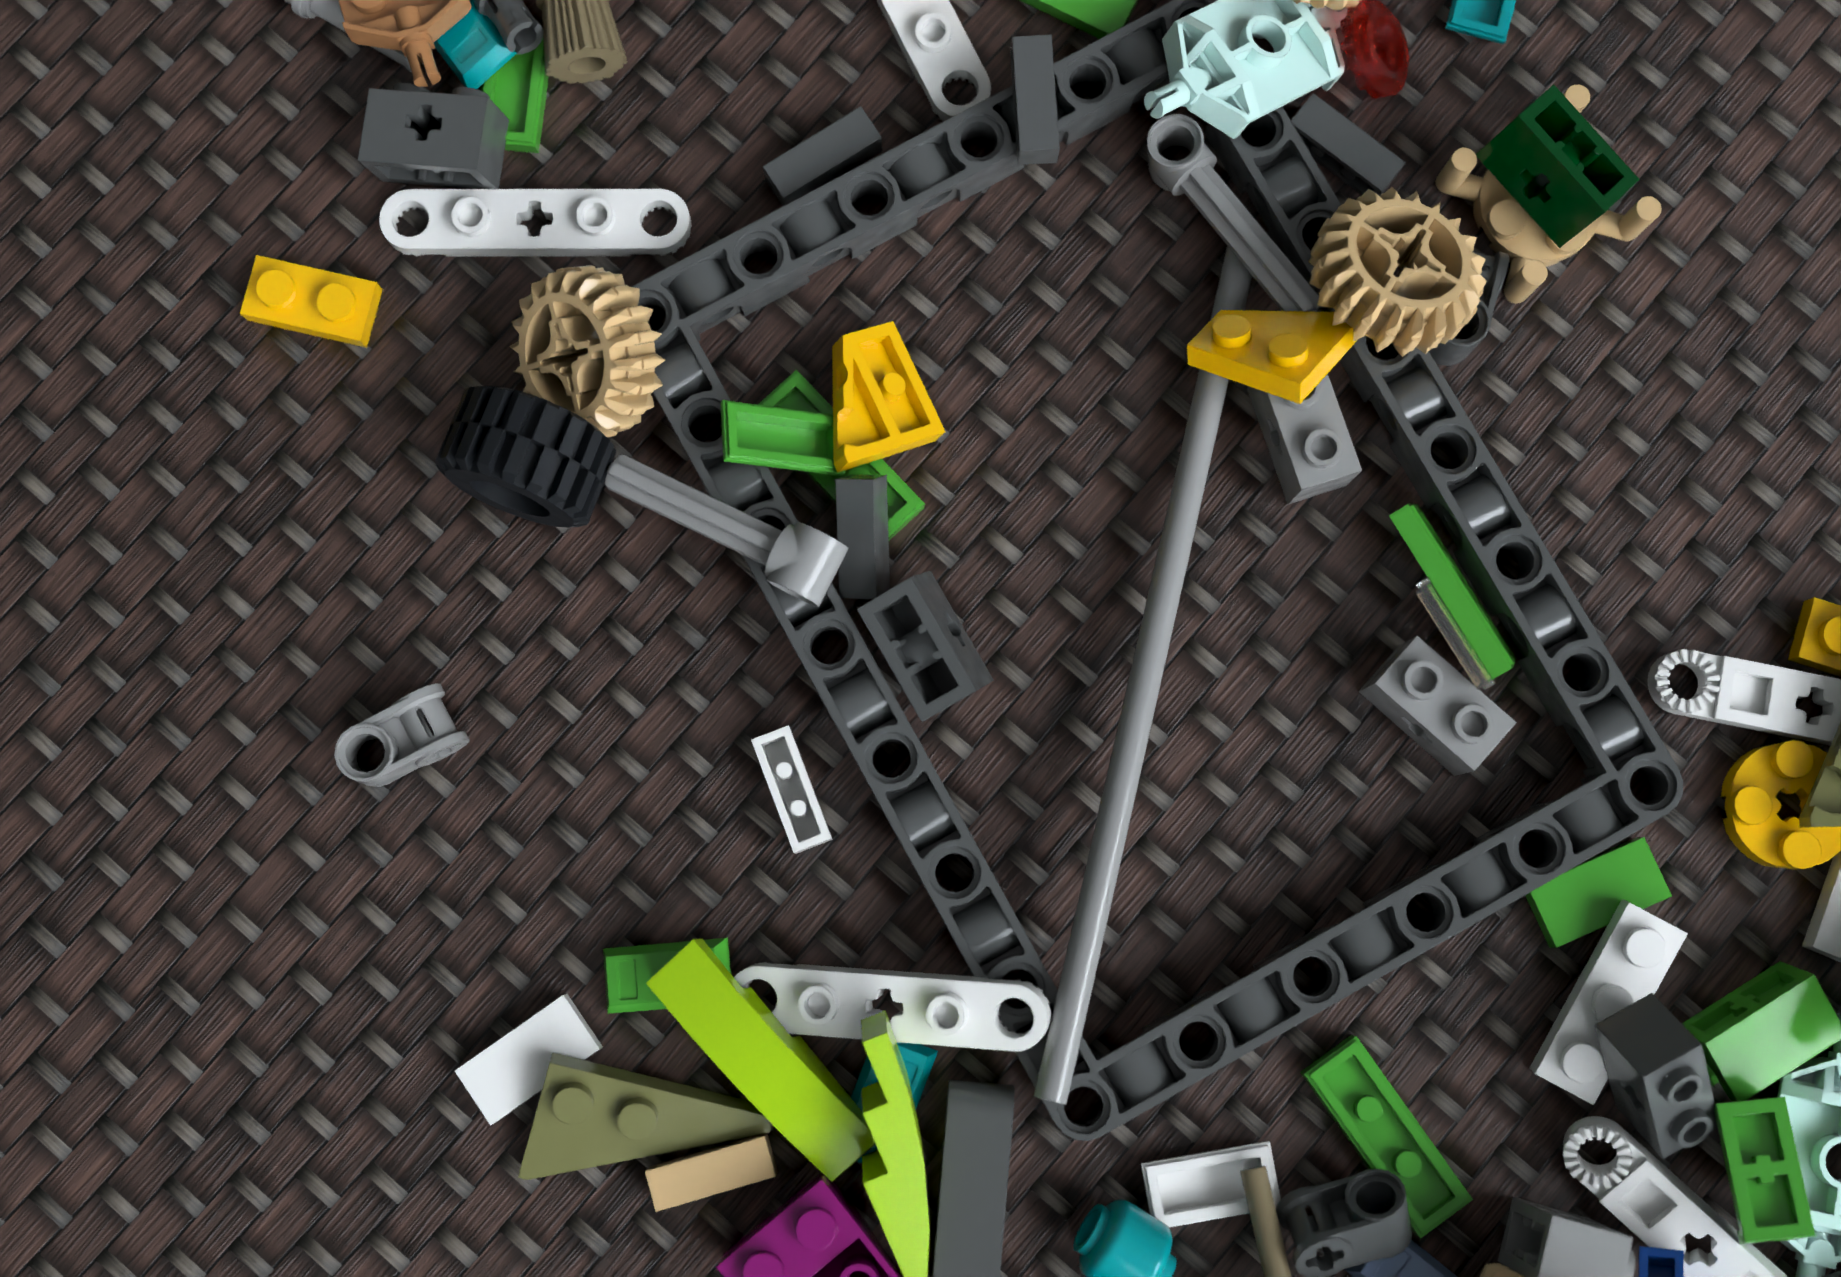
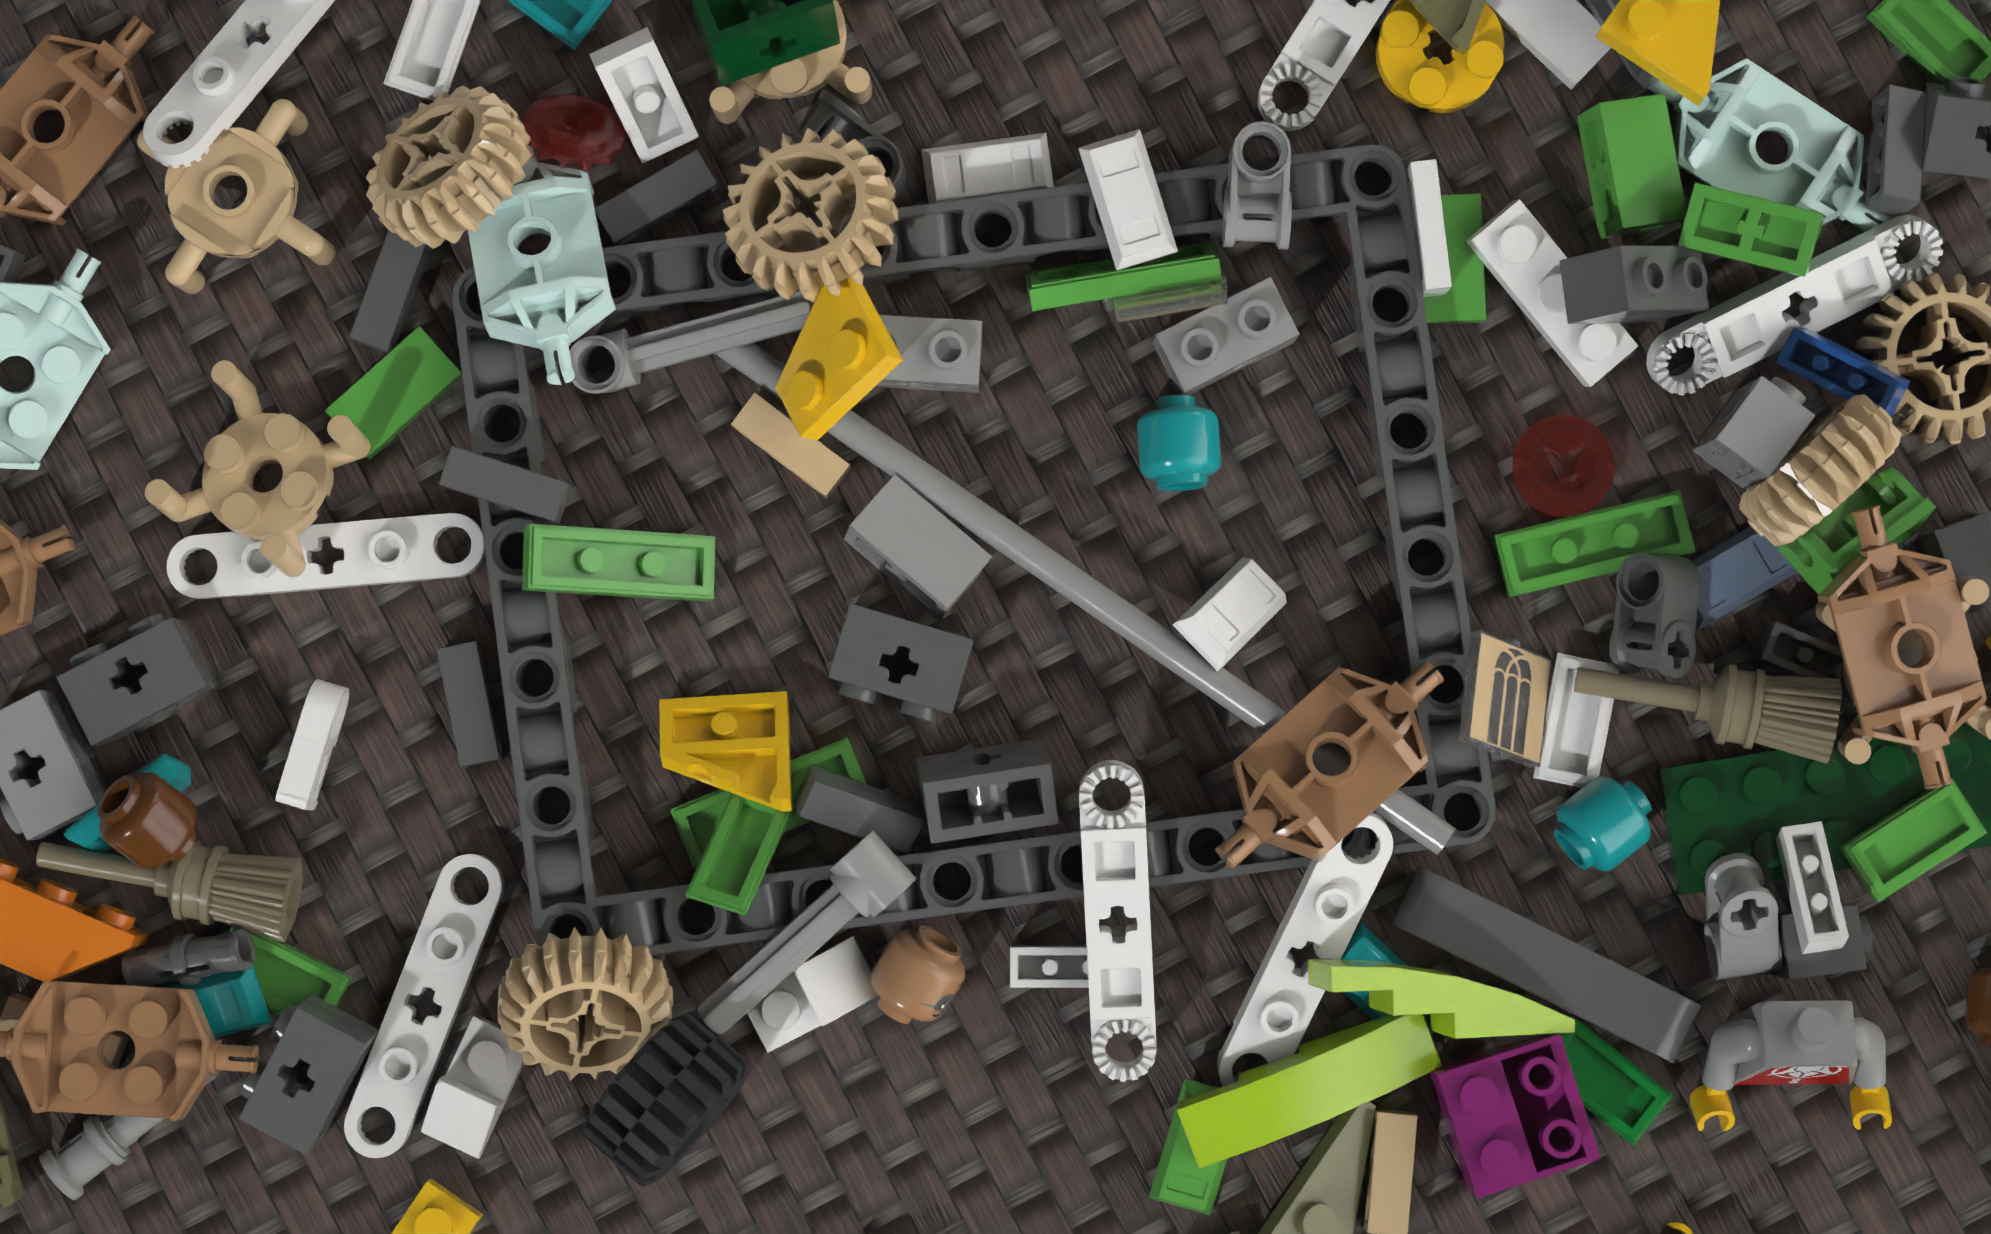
camera: 65 degrees left, 5 degrees up
none -> white piece [275,679,349,810]
none -> white slope [421,1015,524,1159]
none -> bright green tile [522,524,715,602]
none -> white slope [589,27,699,164]
none -> tan piece [731,393,851,499]
none -> white slope [747,936,878,1053]
none -> dark grey brick [828,603,974,723]
none -> light grey hinge [844,474,992,621]
none -> medium nougat head [871,925,965,1024]
none -> white tile [921,133,1054,204]
none -> white tile [1078,129,1178,271]
none -> white piece [1079,760,1157,1082]
none -> teal head [1137,395,1221,491]
none -> white tile [1173,557,1287,672]
none -> medium nougat plate [1215,660,1444,870]
none -> light grey piece [1222,121,1292,250]
none -> white tile [1405,159,1452,297]
none -> piece [1459,631,1552,768]
none -> clear red gear [1512,415,1614,517]

